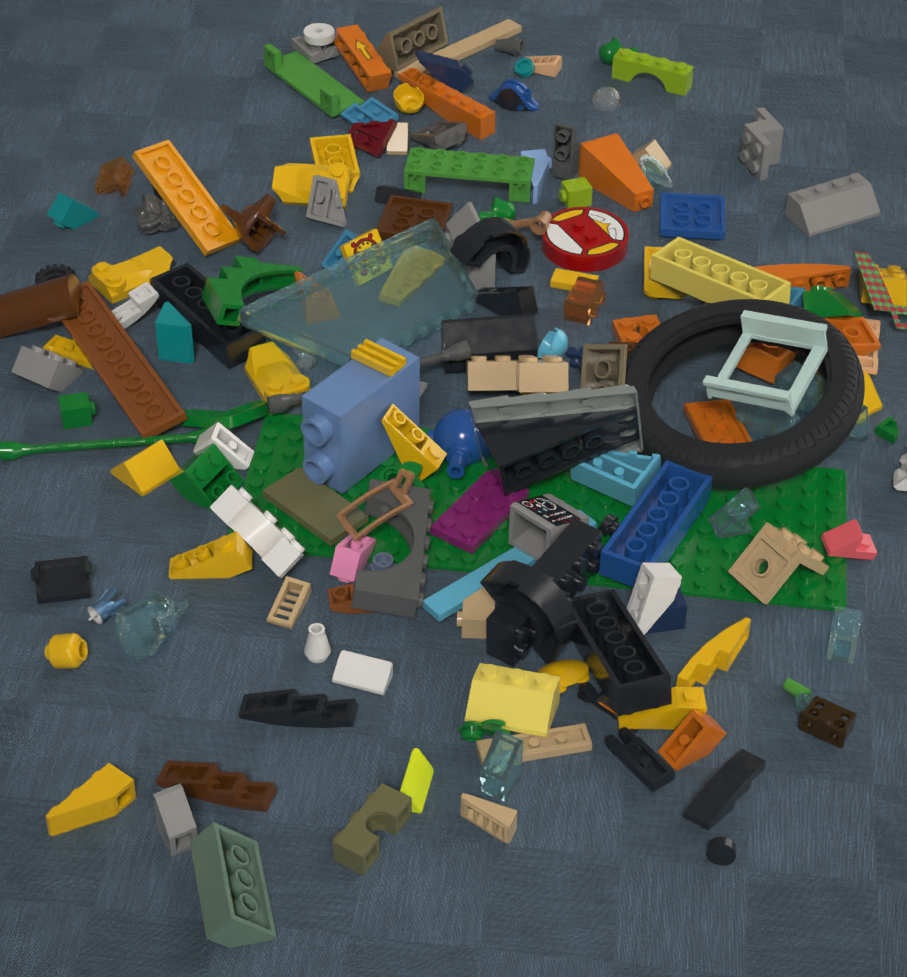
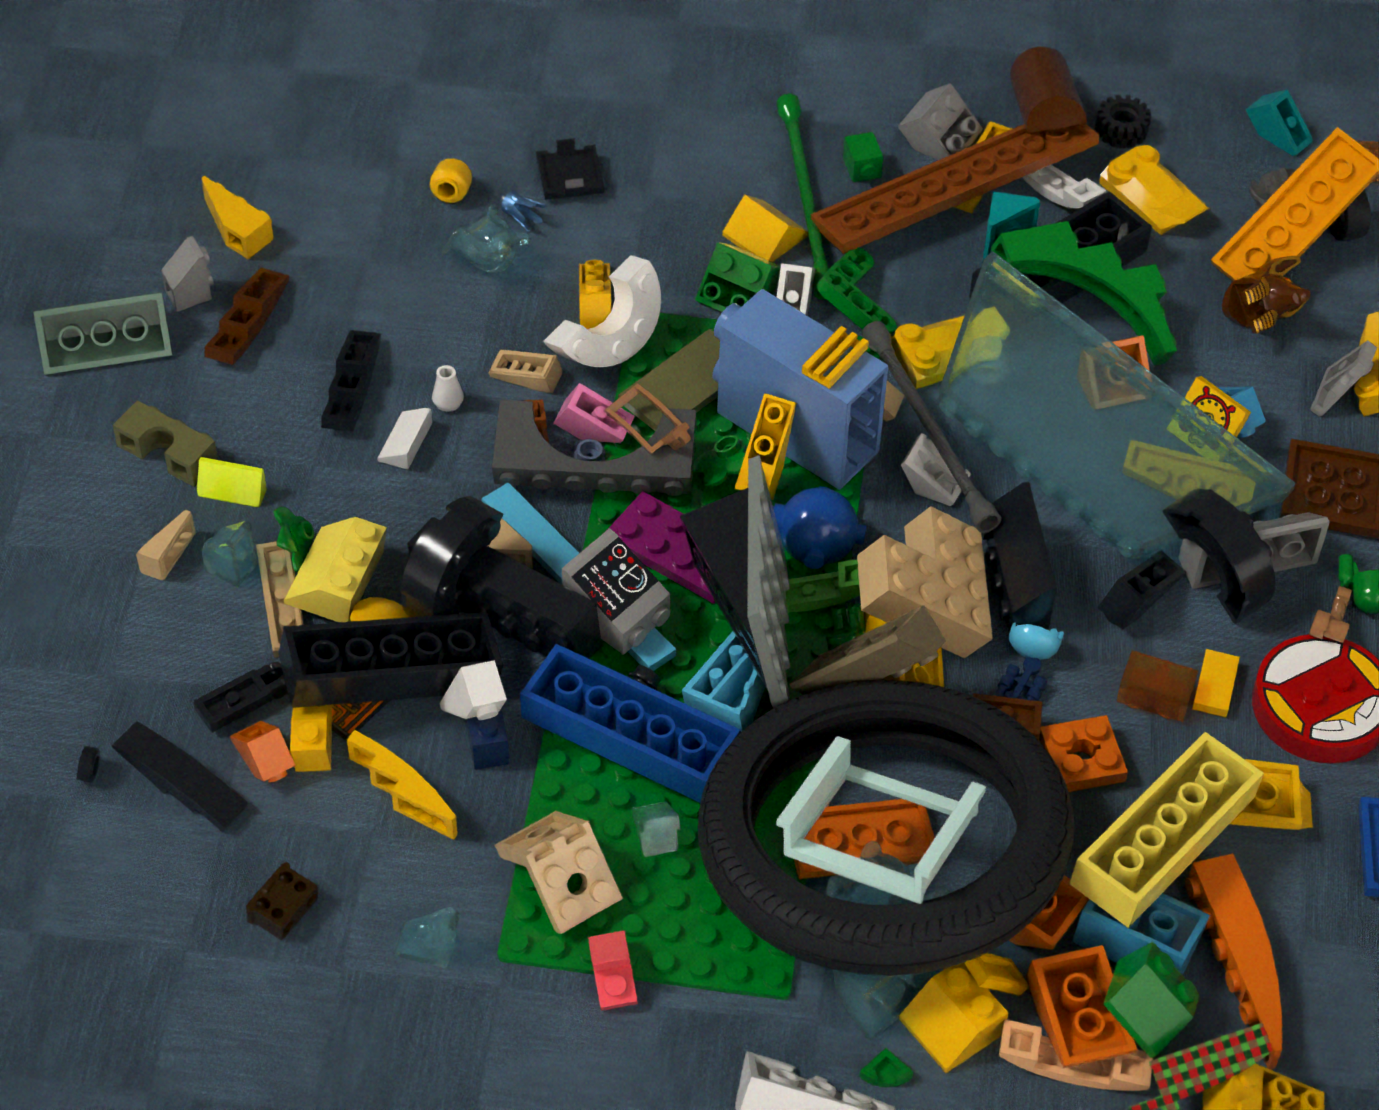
camera: 90 degrees right, 10 degrees up
arm [782,678,812,711] -> none

